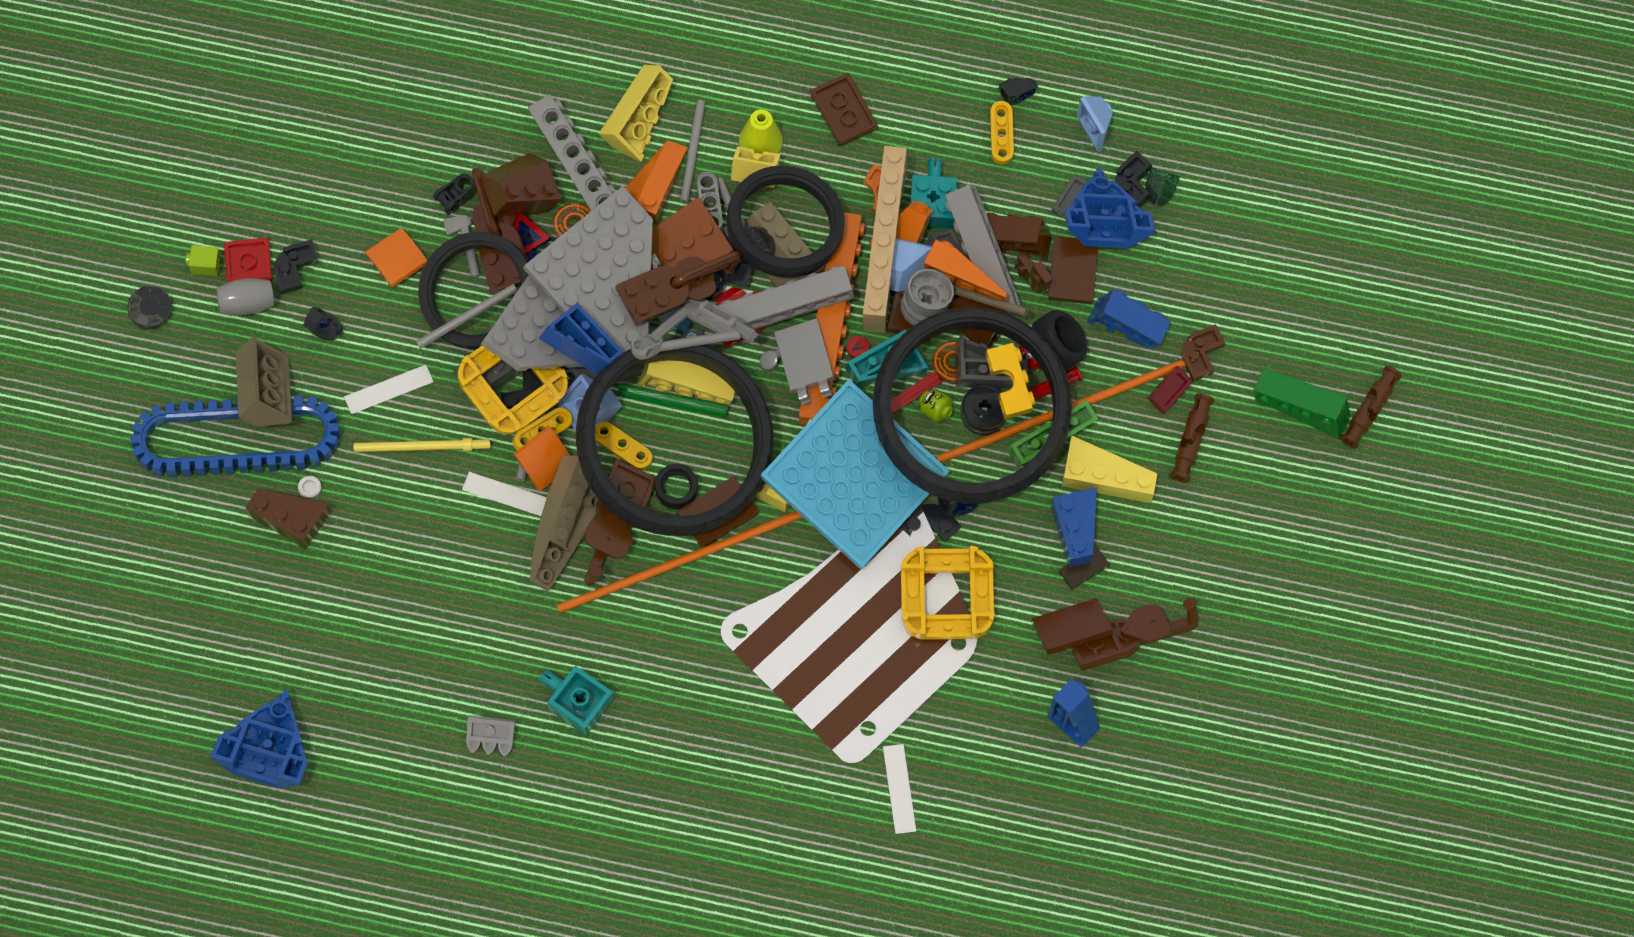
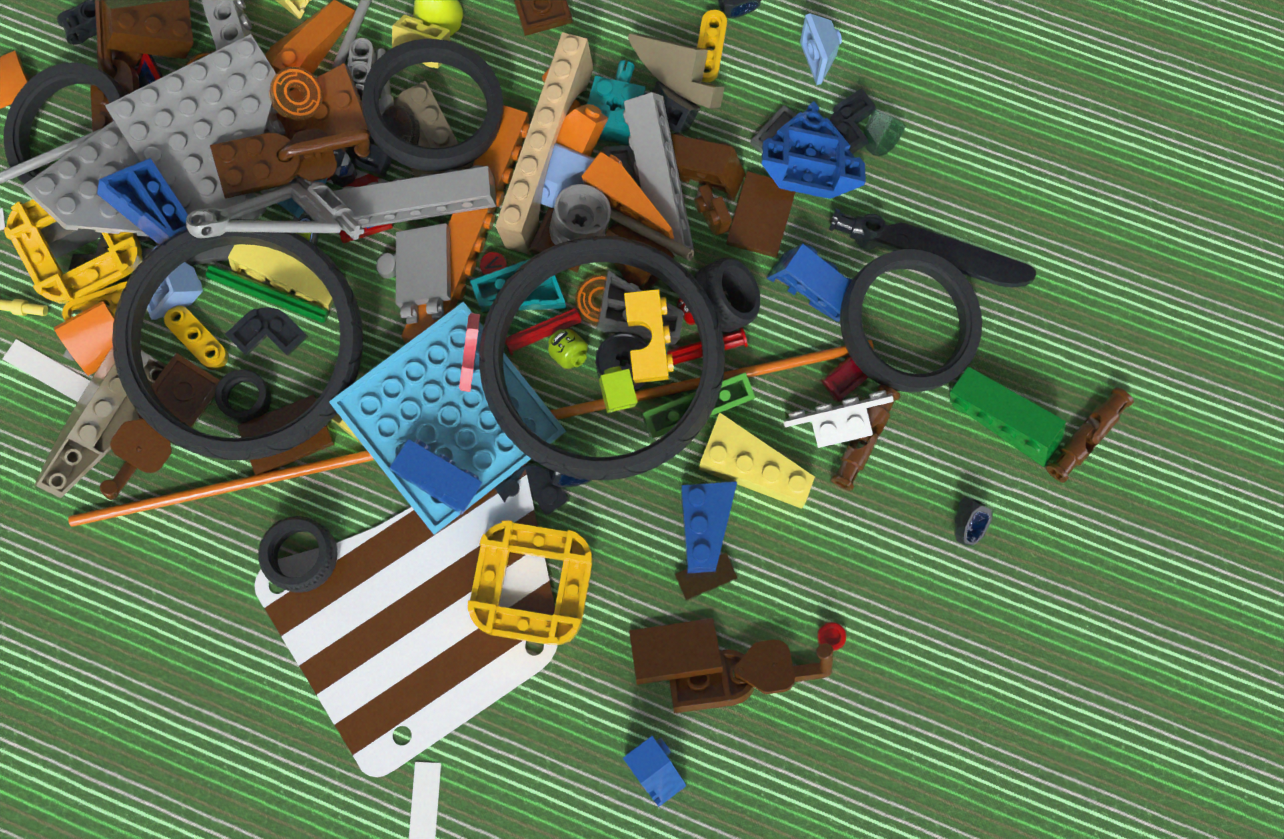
camera: 15 degrees right, 5 degrees up
light grey piece [443,215,480,277] -> none
teal brick [539,666,614,736] -> none
reddish brown plate [1181,324,1225,382] -> none
none -> black plate [225,307,309,356]
none -> black tyre [258,516,338,592]
none -> clear orange tile [269,67,323,121]
none -> blue wedge [390,439,483,515]
none -> coral tile [459,313,480,392]
none -> lime brick [599,366,638,413]
none -> dark tan slope [628,33,725,108]
none -> black slope [652,81,701,133]
none -> white bracket [784,390,894,448]
none -> red tile [817,622,846,651]
none -> black piece [829,208,1036,288]
none -> black tyre [840,249,982,392]
none -> black rock [954,495,994,546]

